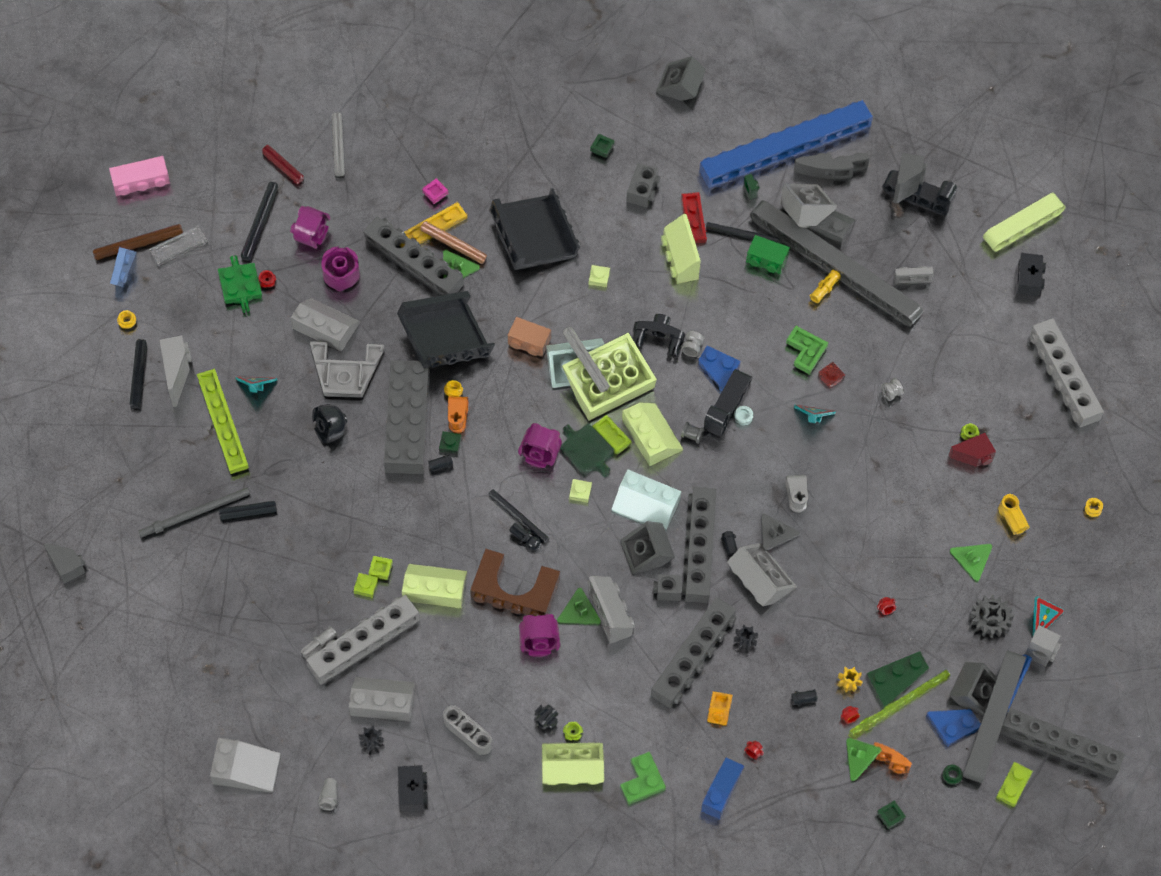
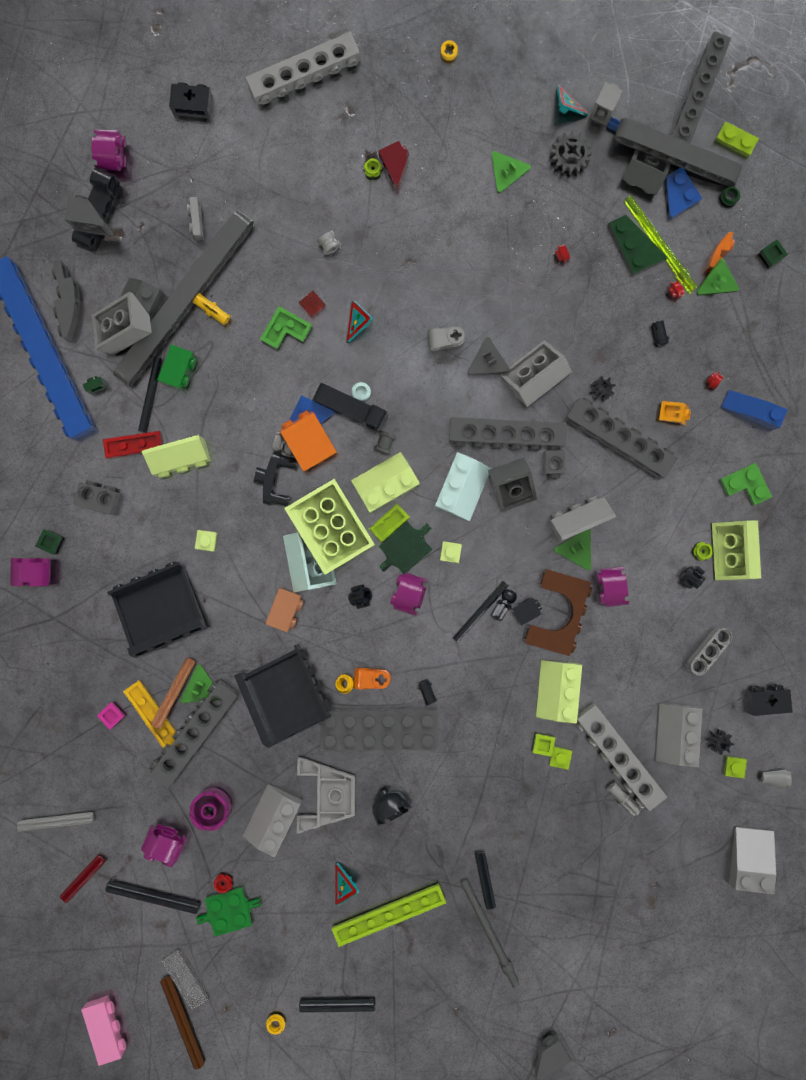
camera: 90 degrees left, 25 degrees up
medium blue wing [110,247,136,286] -> none
light grey slope [160,336,192,407] -> none
dark green plate [439,431,462,455] -> none
light grey axle [563,327,610,392] -> none
black pin [721,531,738,557] -> none
yellow gear [838,667,863,692] -> none
yellowish green beam [983,193,1066,251] -> none
yellow piece [998,494,1030,535] -> none
none -> magenta brick [10,558,51,586]
none -> magenta brick [91,129,126,171]
none -> orange panel [279,410,337,472]
none -> black gear [348,584,372,609]
none -> black brick [511,597,542,626]
none -> lime plate [723,756,747,779]

